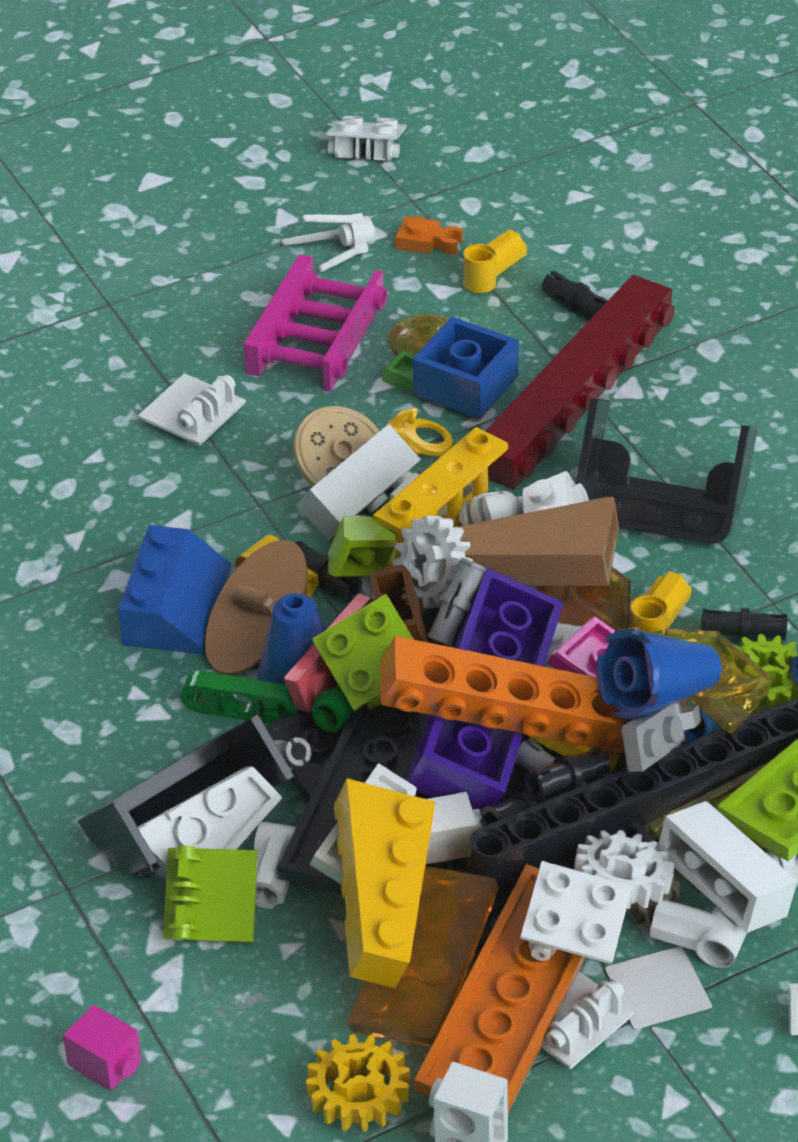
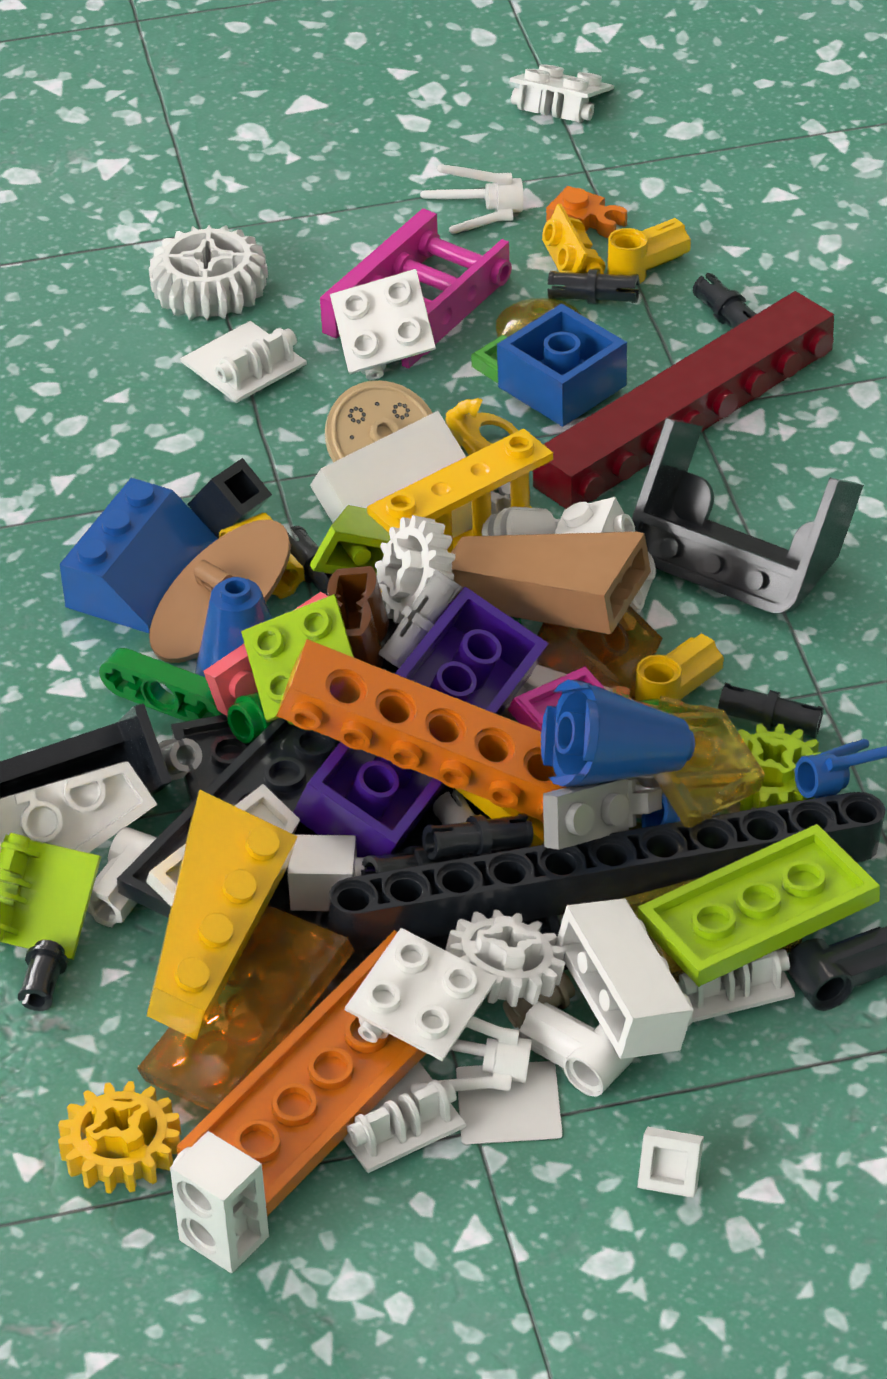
camera: 15 degrees right, 0 degrees up
none -> black pin [18,940,68,1011]
none -> white gear [149,224,268,321]
none -> black brick [187,458,272,539]
none -> white hinge [330,269,436,380]
none -> white plant [411,1017,532,1093]
none -> yellow hinge [542,204,606,274]
none -> black pin [547,269,640,305]

